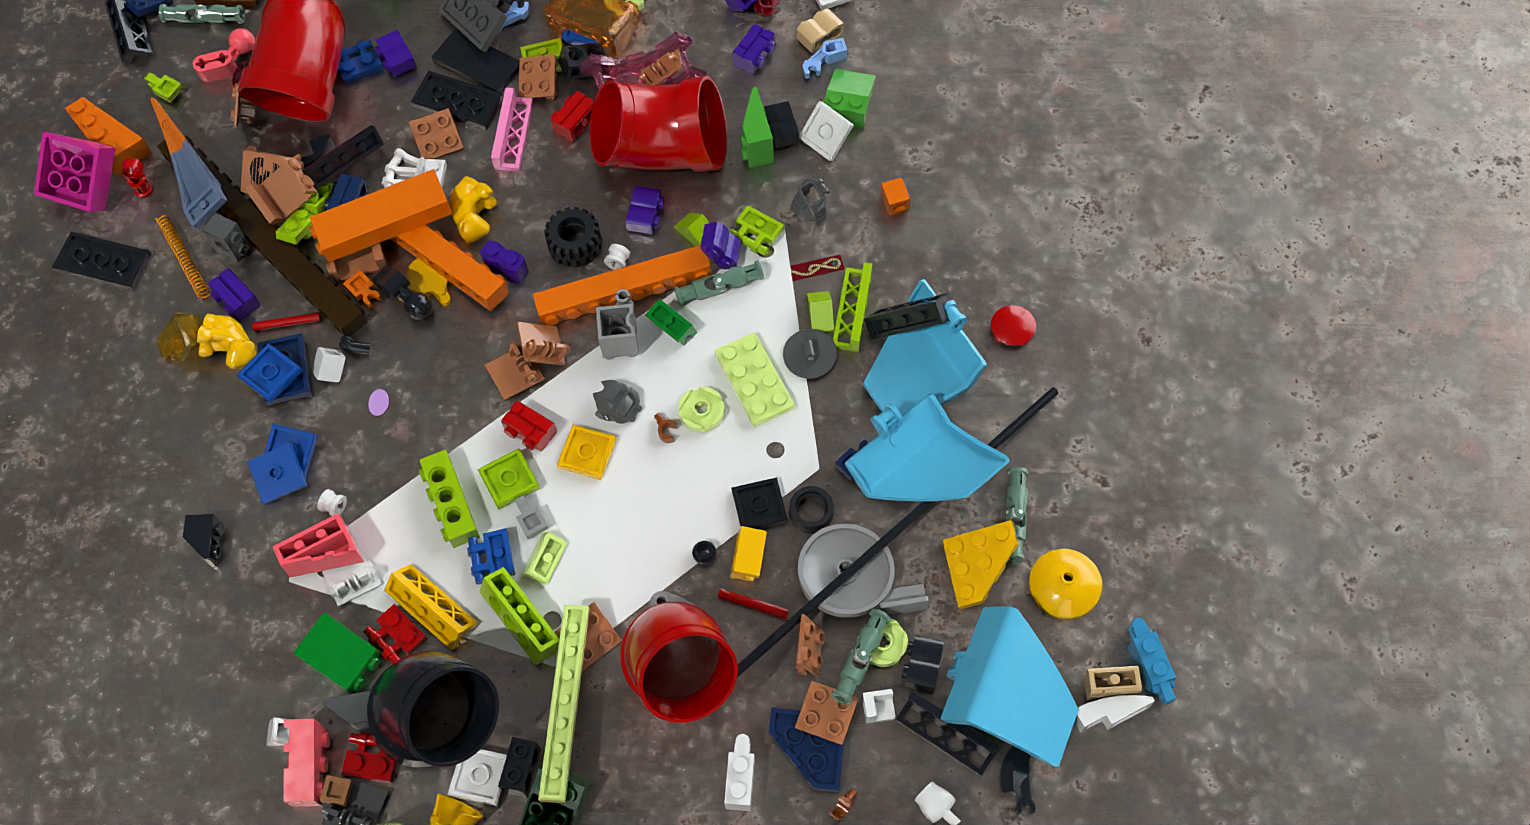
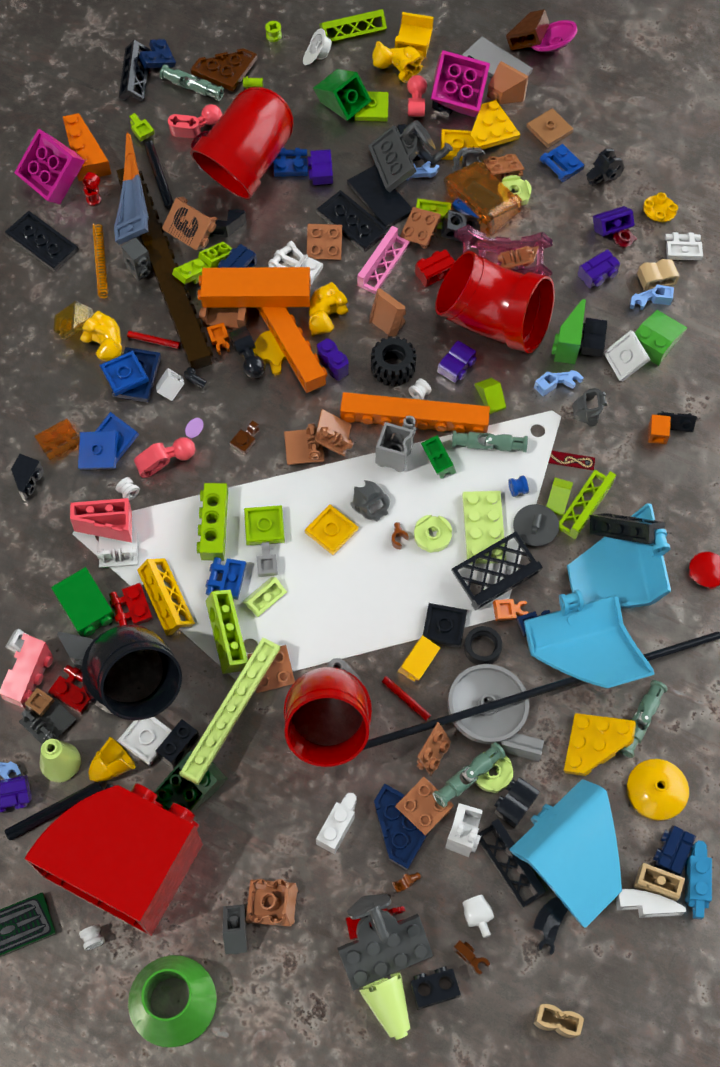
camera: 20 degrees right, 0 degrees up
dark purple brick [208,268,260,321] -> none
nougat hinge [231,81,256,128] -> none
nougat panel [245,156,317,224] -> none
black fence [302,125,384,189] -> none
red brick [501,401,557,452] -> none
black plate [692,541,716,564] -> none
dark purple brick [700,222,741,270] -> none
lime plate [729,205,784,256] -> none
none -> clear orange plate [34,418,80,461]
none -> coral beam [134,437,196,478]
none -> black axle [144,140,174,209]
none -> reddish brown plate [230,421,260,455]
none -> nougat slope [369,288,406,337]
none -> white hinge [445,819,481,857]
none -> black fence [451,531,543,611]
none -> orange plate [493,599,529,621]
none -> blue wheel [508,475,529,497]
none -> light blue piece [534,370,584,397]
none -> dark blue brick [653,825,696,876]
none -> black hinge [657,411,697,432]

